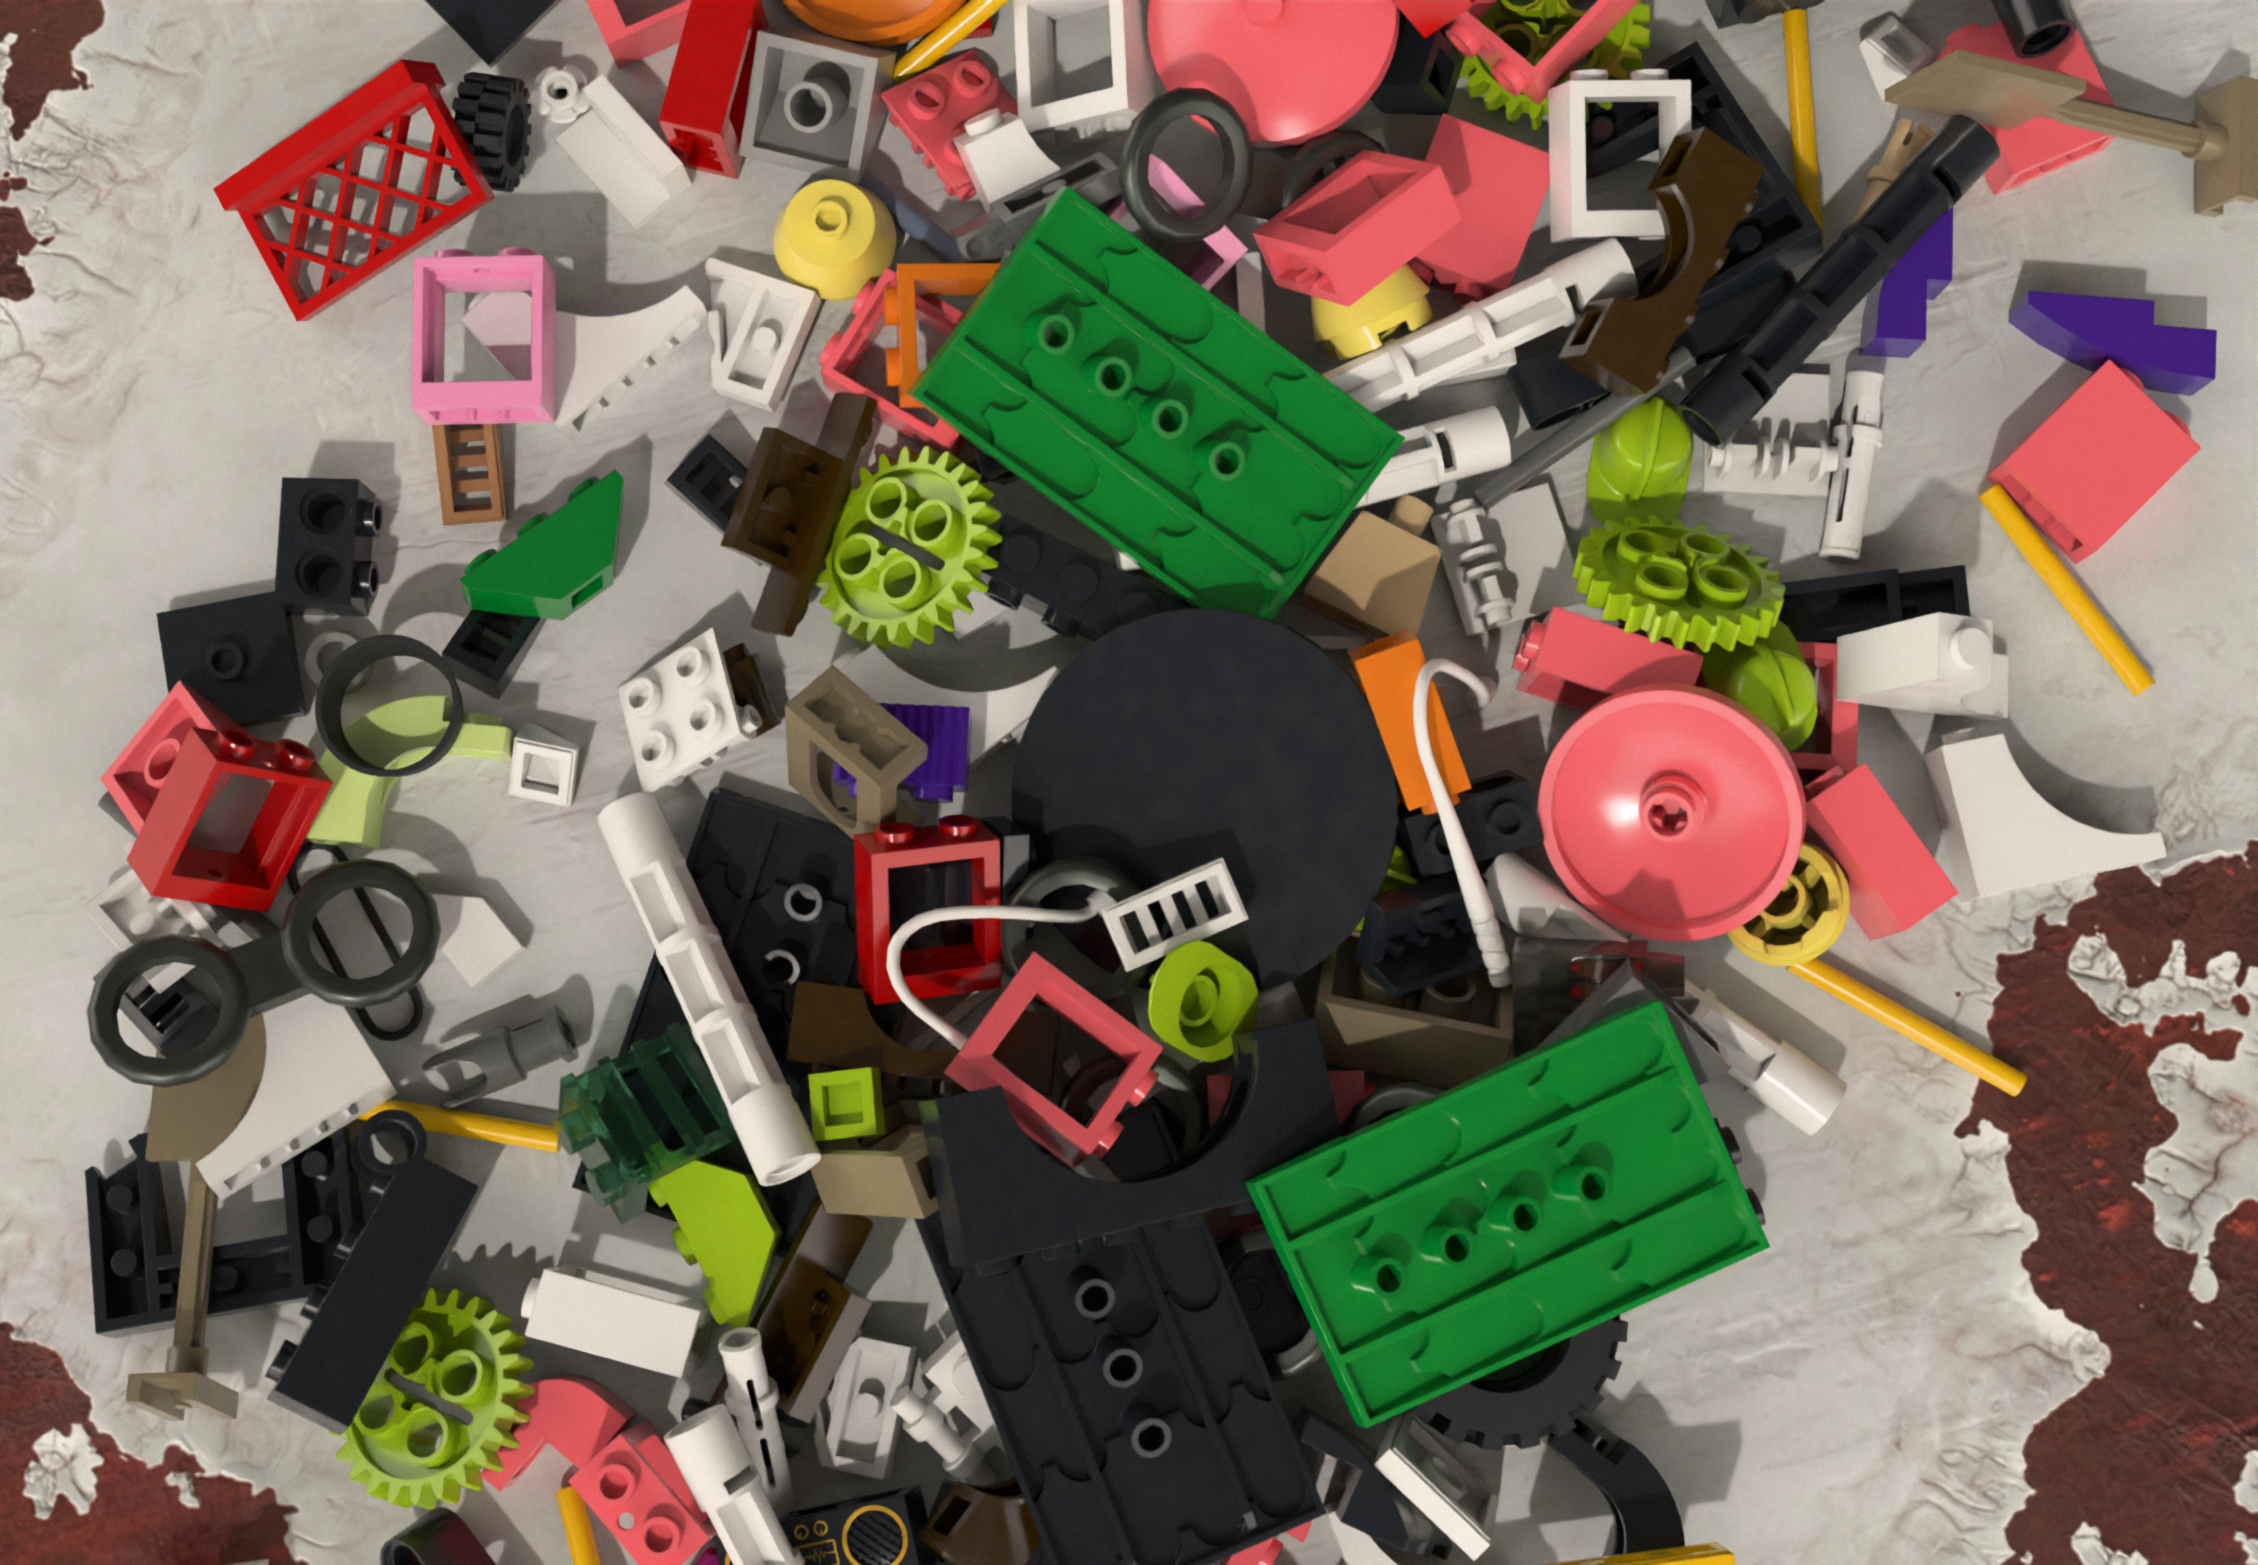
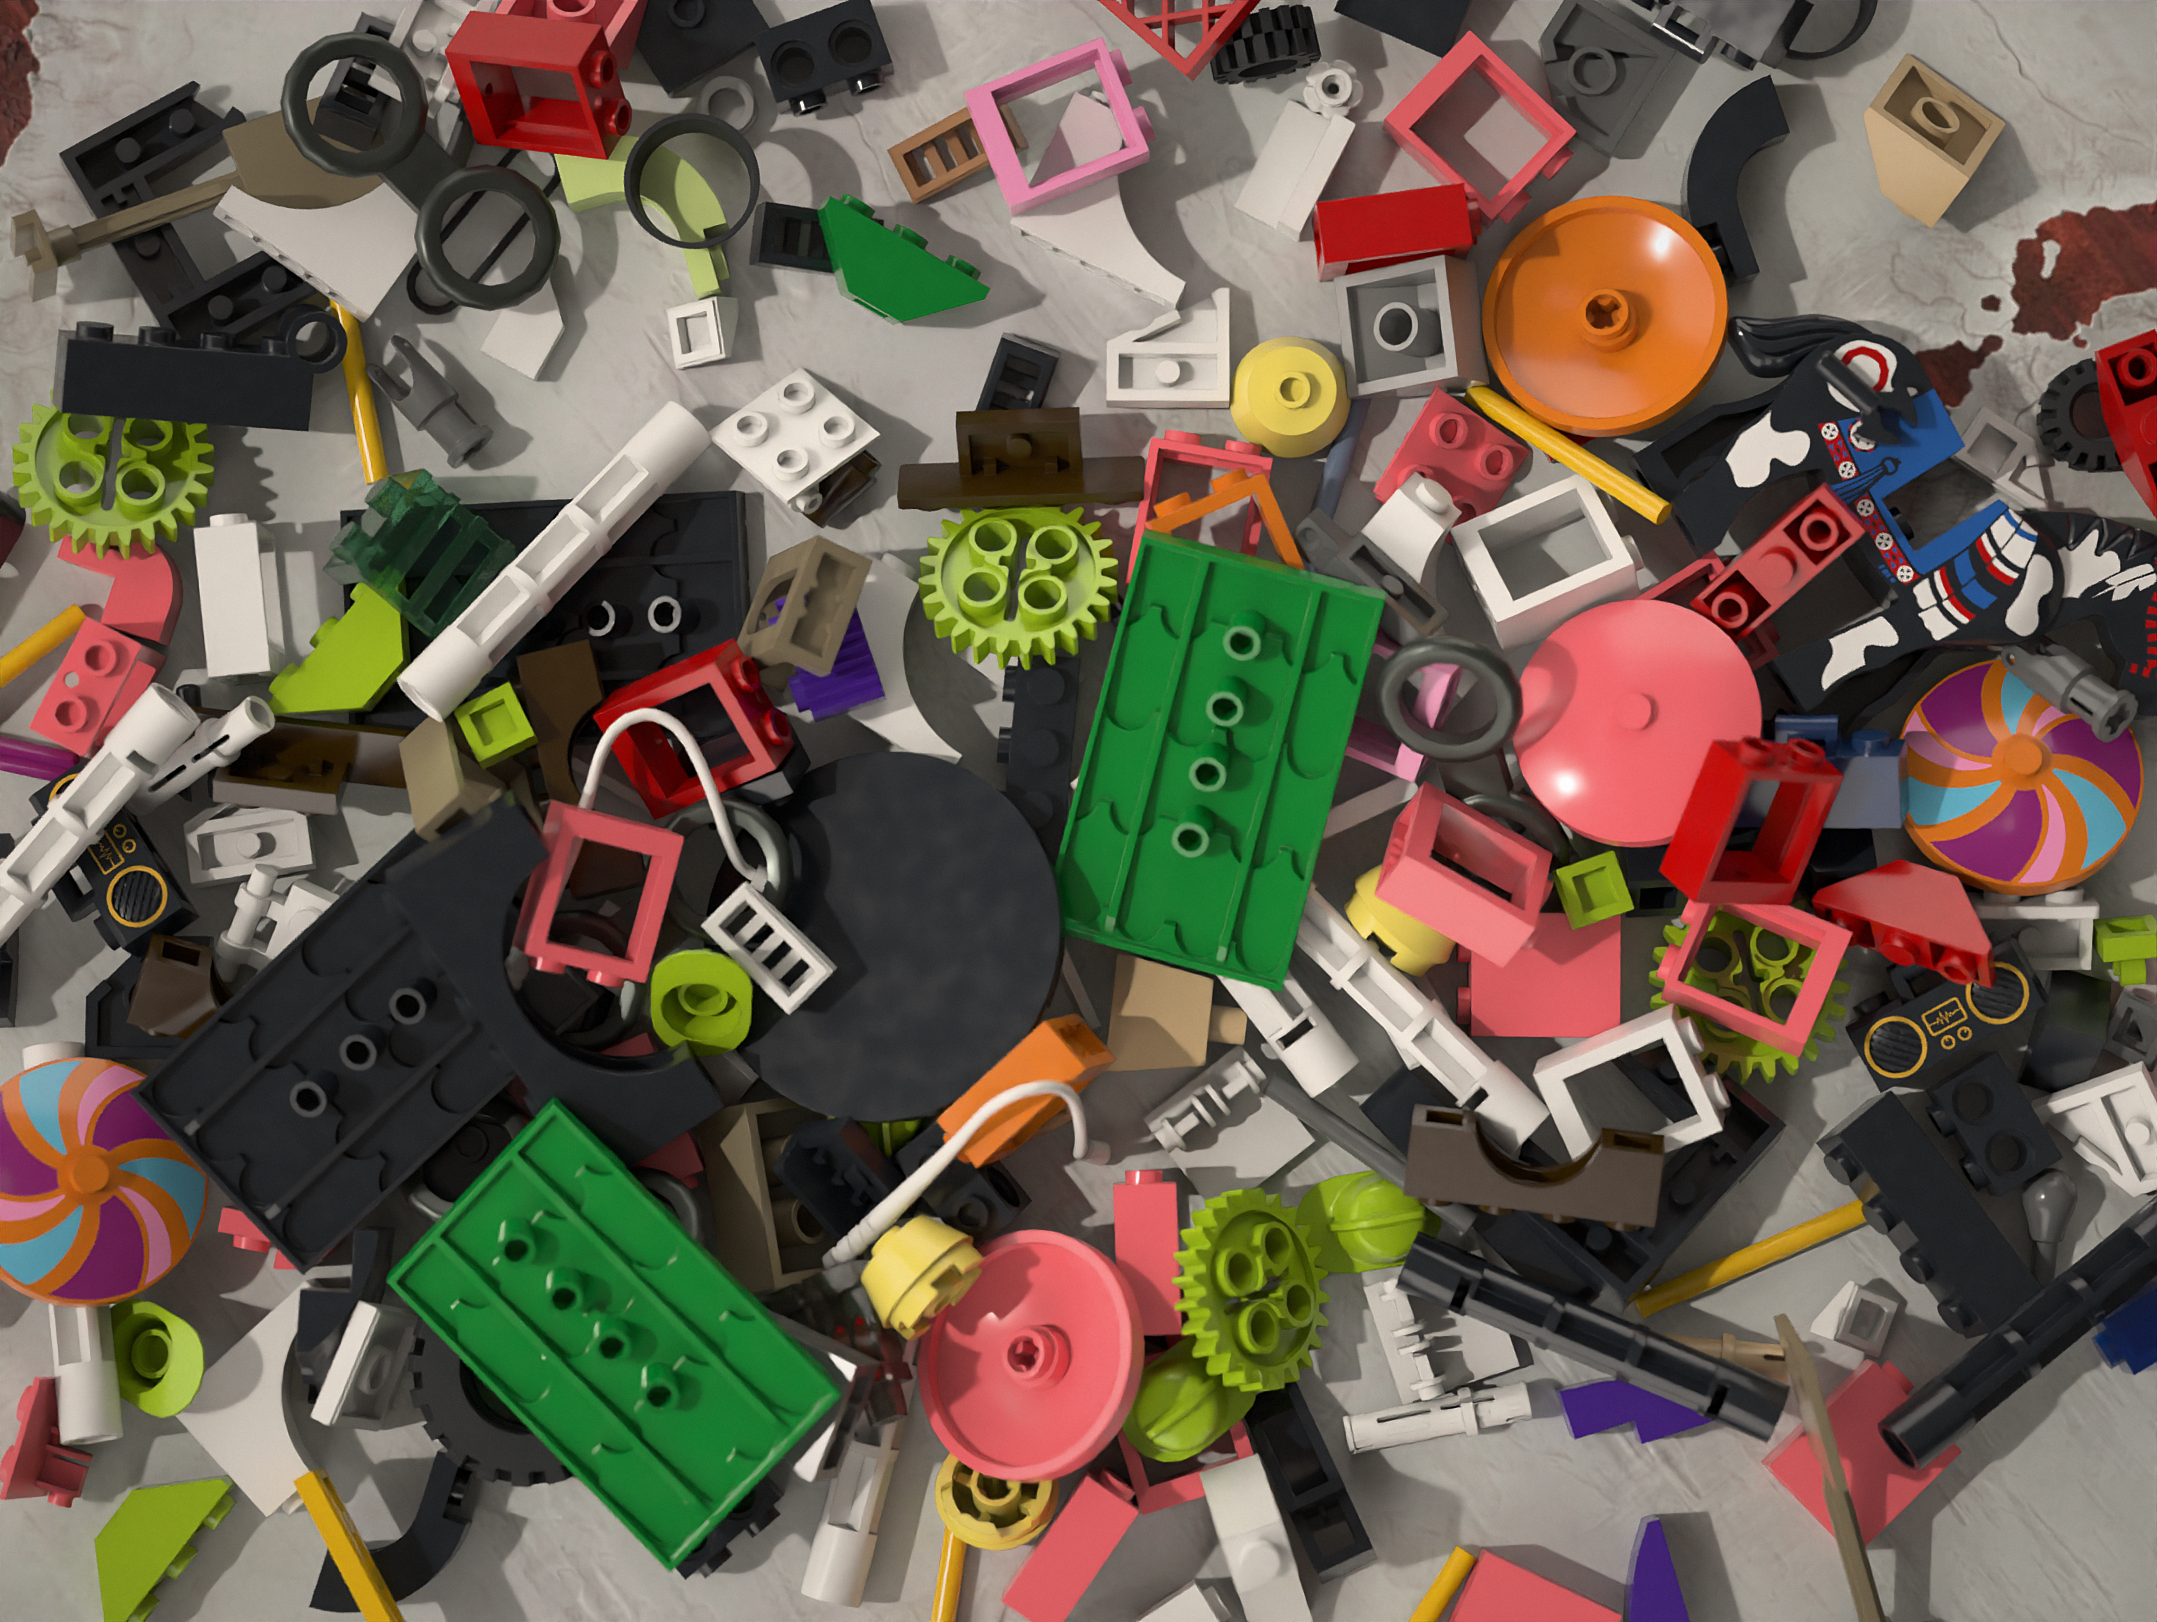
camera: 75 degrees right, 5 degrees up
none -> light yellow cone [861,1215,985,1341]
none -> lime tile [1551,850,1635,931]

